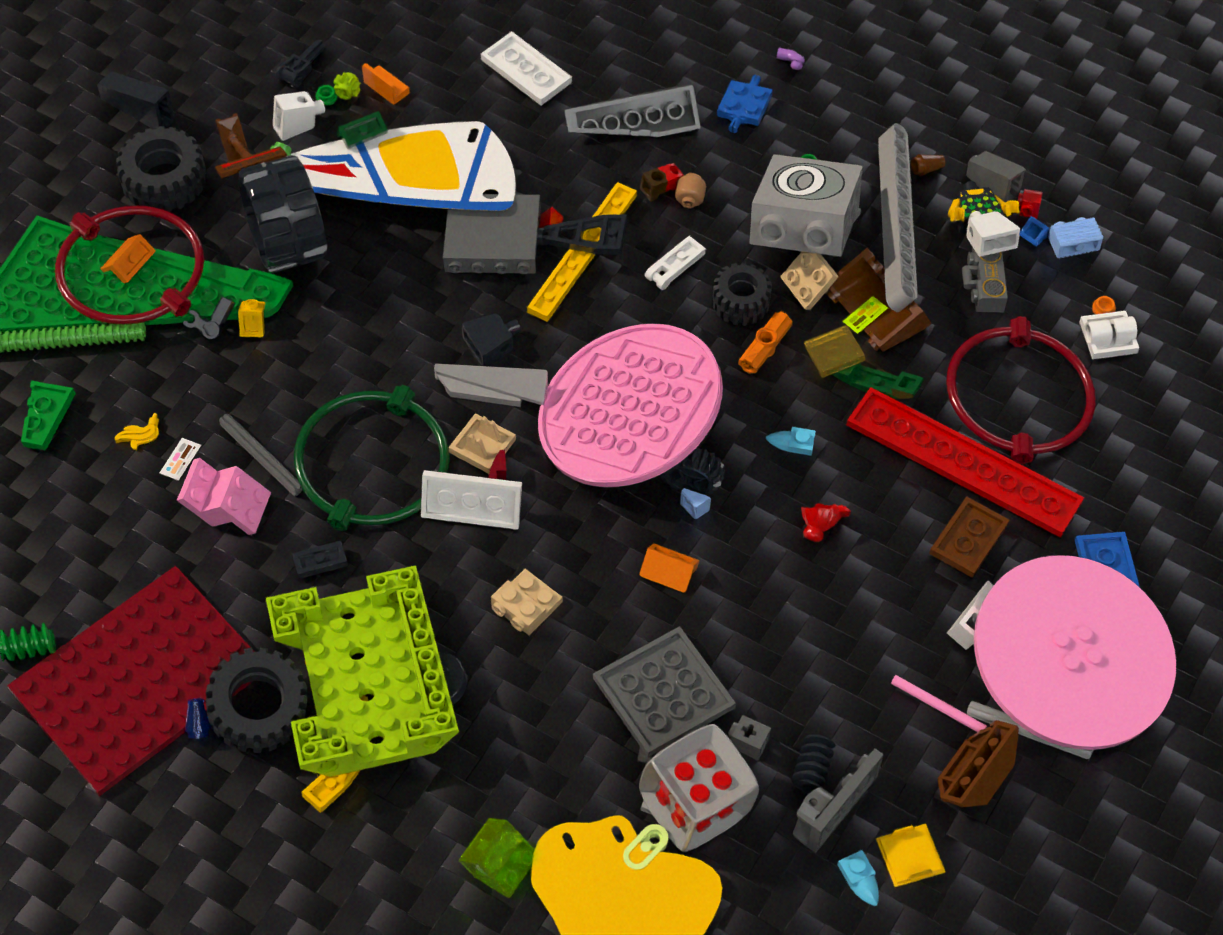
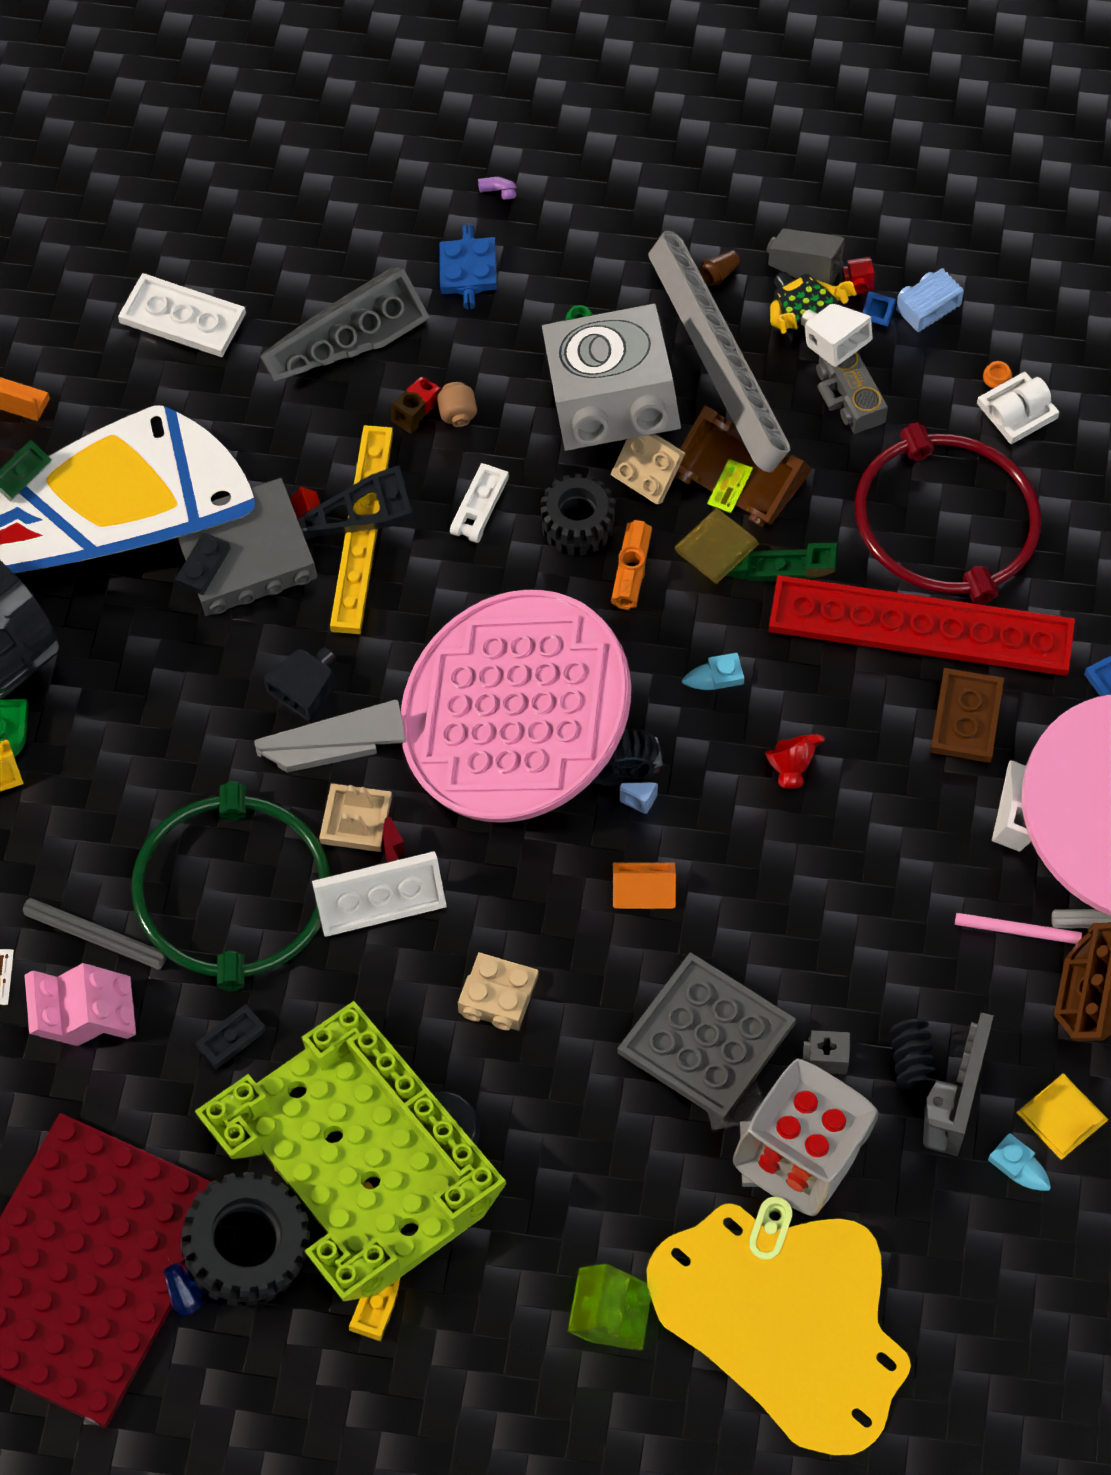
camera: 20 degrees left, 5 degrees up
none -> black plate [175,532,231,595]

